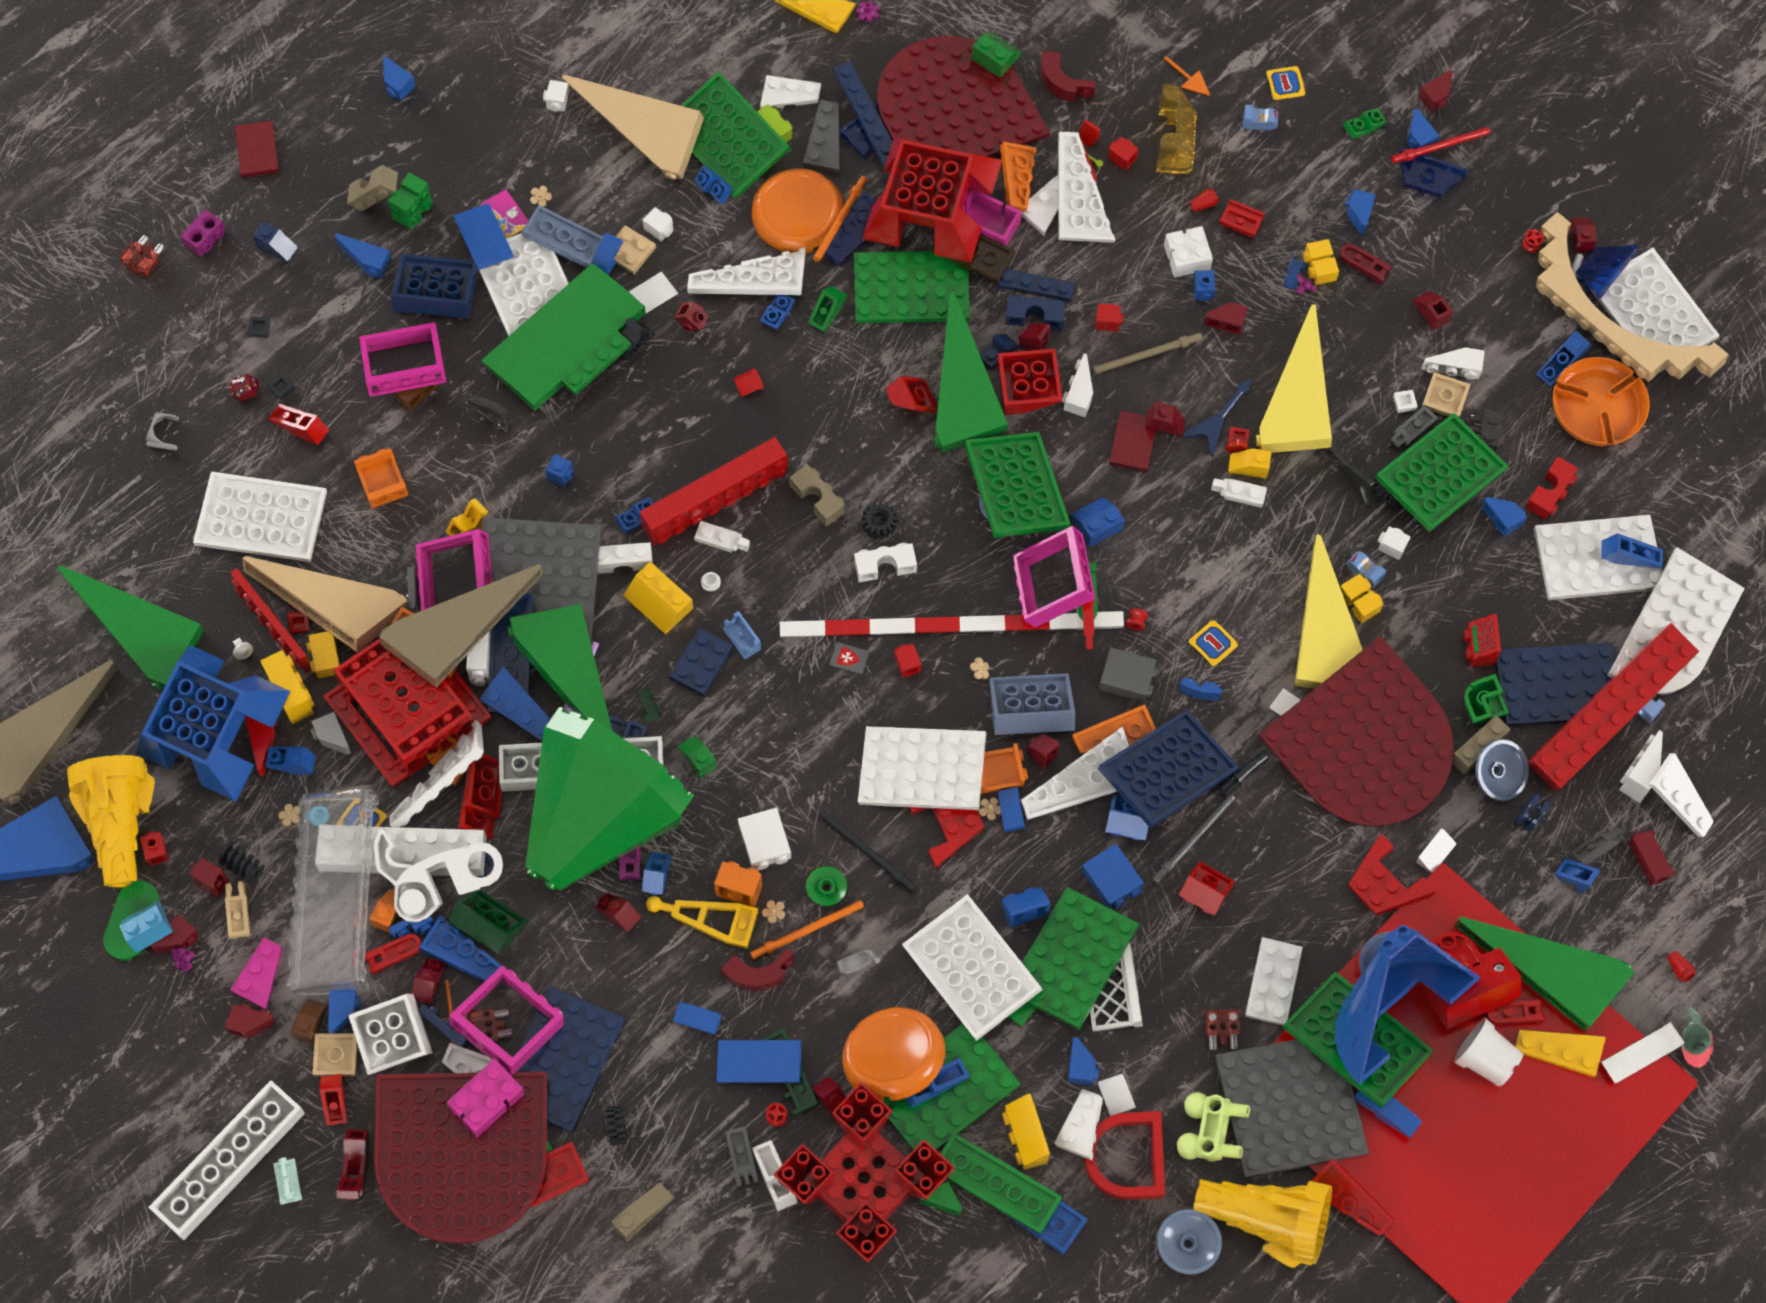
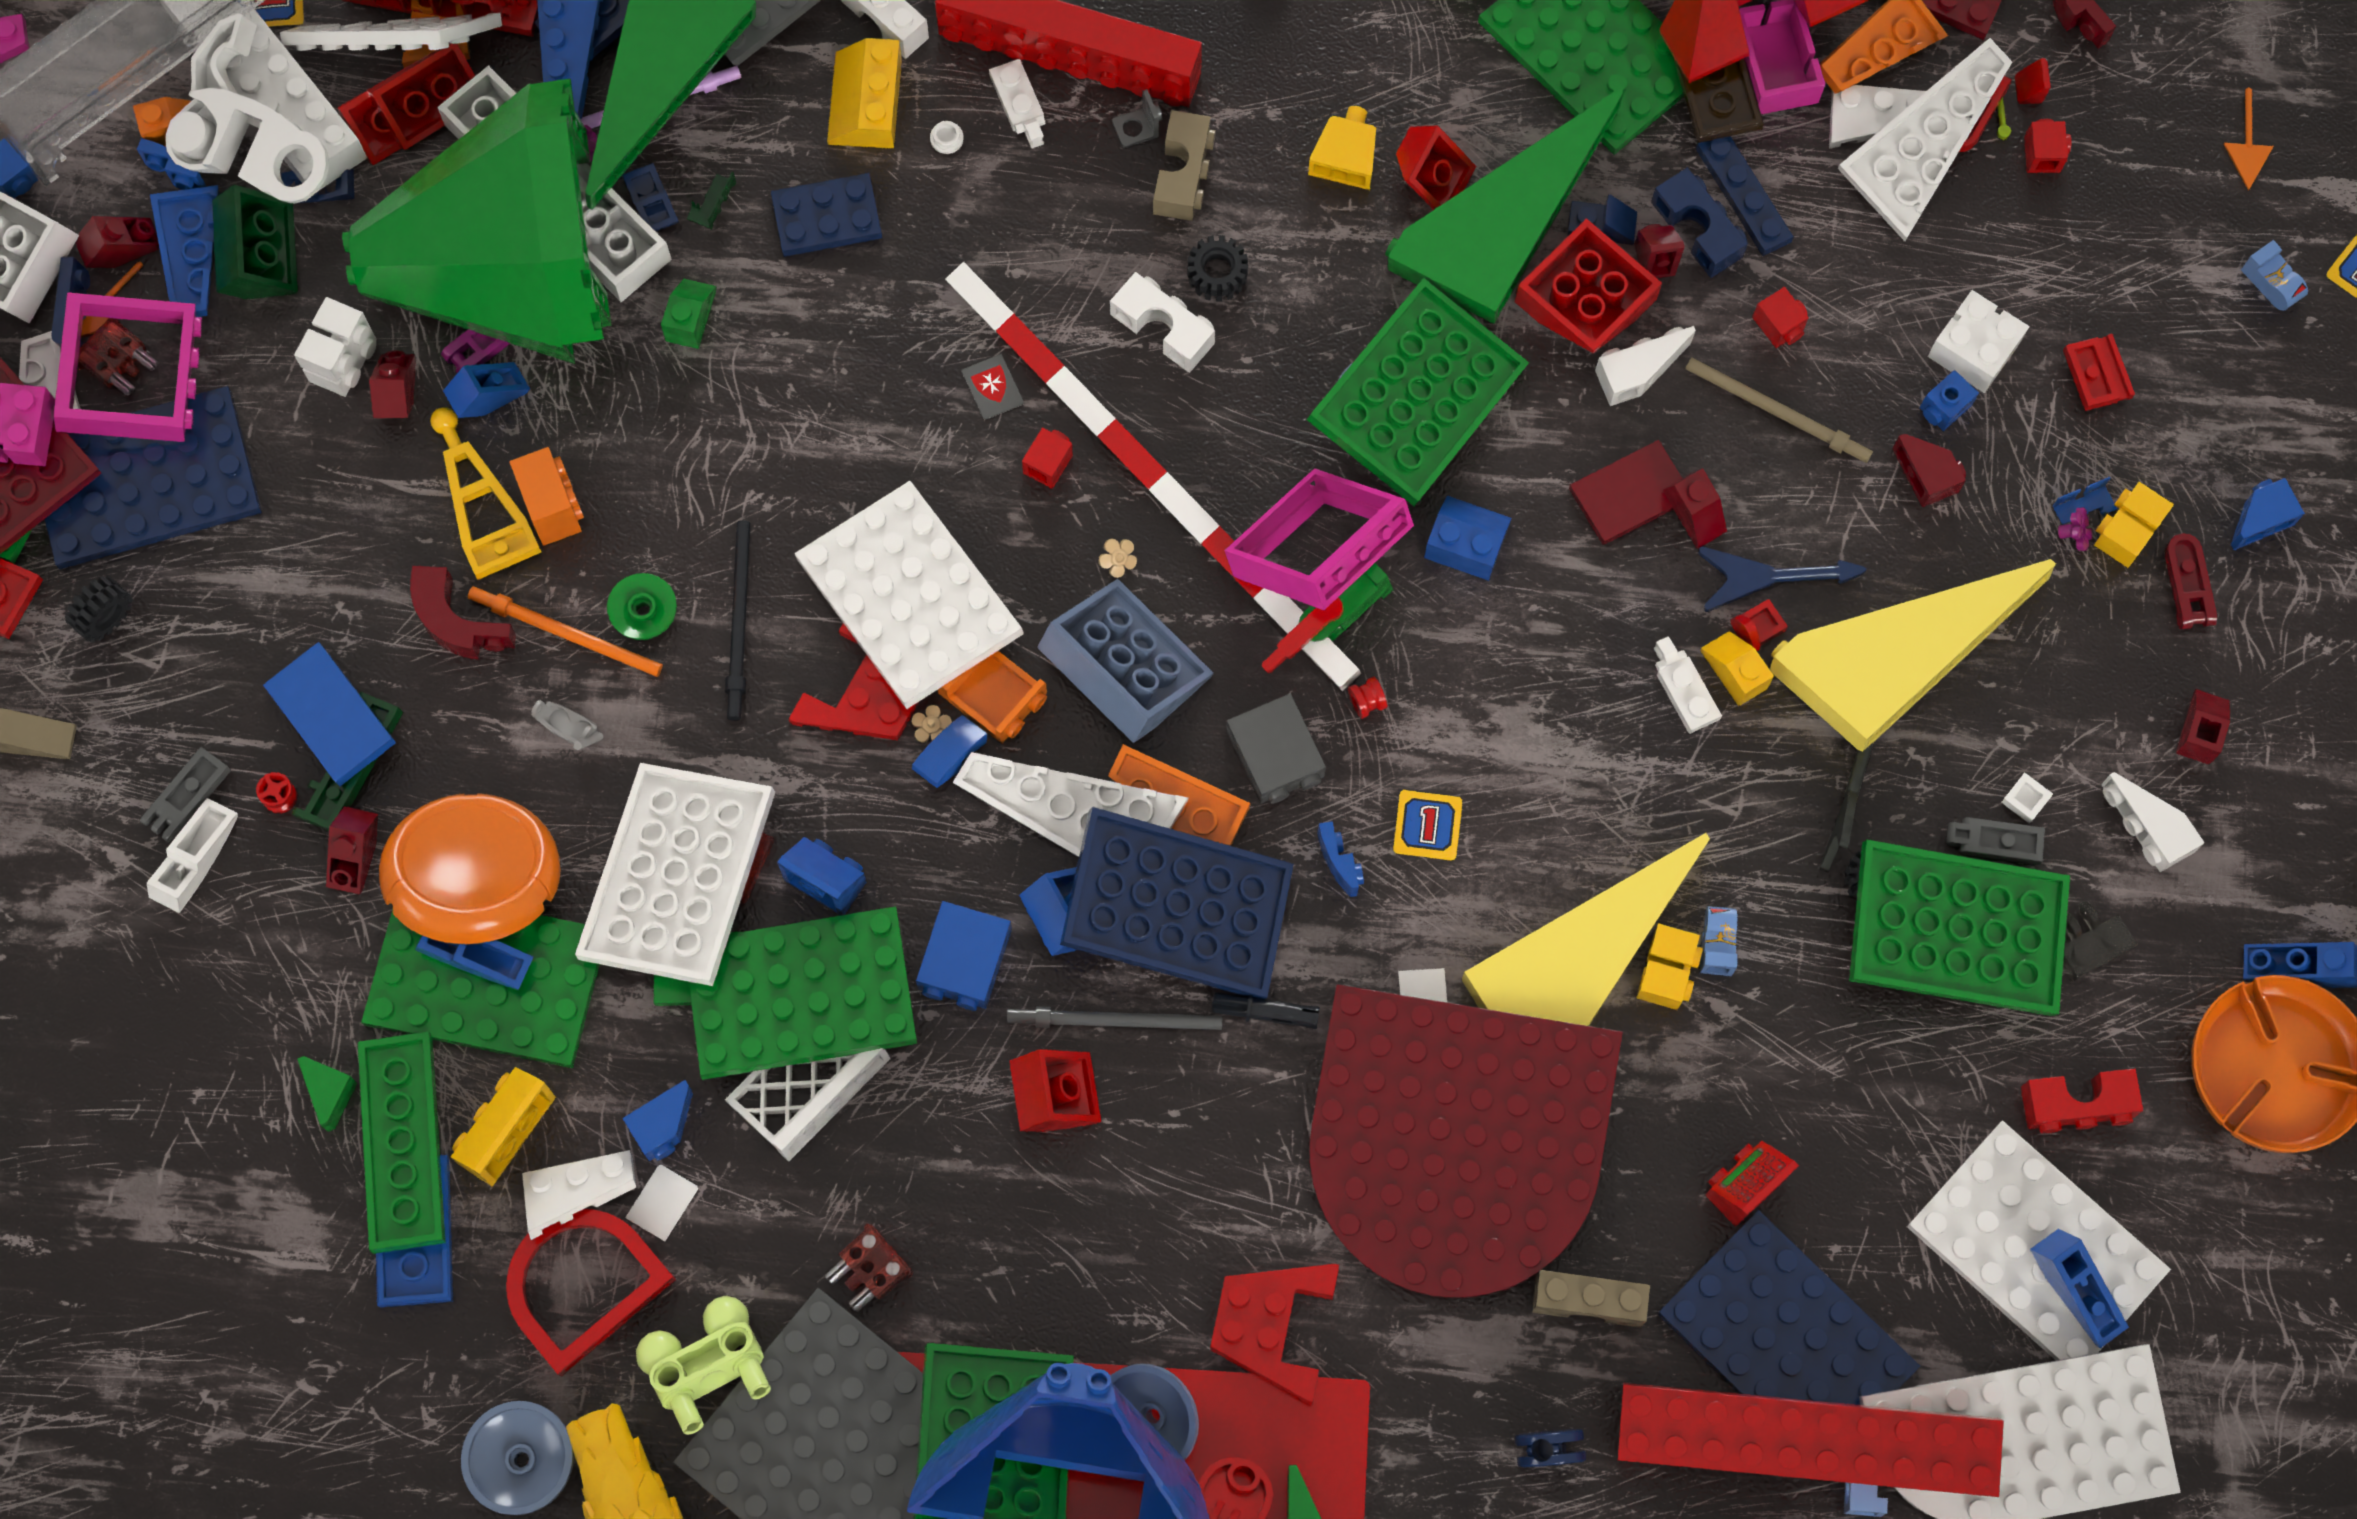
camera: 50 degrees right, 5 degrees up
red plate [363,934,421,975] -> none
blue slope [673,1002,722,1035] -> none
medium blue hinge [723,611,761,660] -> none
white brick [738,808,791,870] -> none
tan plant [762,900,785,923] -> none
red slope [773,1082,955,1263] -> none
dark red slope [1026,734,1060,770] -> none
clear yellow windscreen [1156,84,1196,173] -> none
red cone [1189,188,1219,212] -> none
white plate [1245,937,1303,1026] -> none
white brick [1377,526,1410,560] -> none
white slope [1416,828,1456,873] -> none
tan plate [1421,372,1471,417] -> none
green brick [1464,674,1509,726] -> none
sand blue dish [1476,740,1529,801] -> none
blue slope [1481,497,1527,537] -> none
none -> white piece [294,297,377,397]
none -> dark grey bracket [1112,89,1163,148]
none -> yellow torso [1308,106,1376,190]

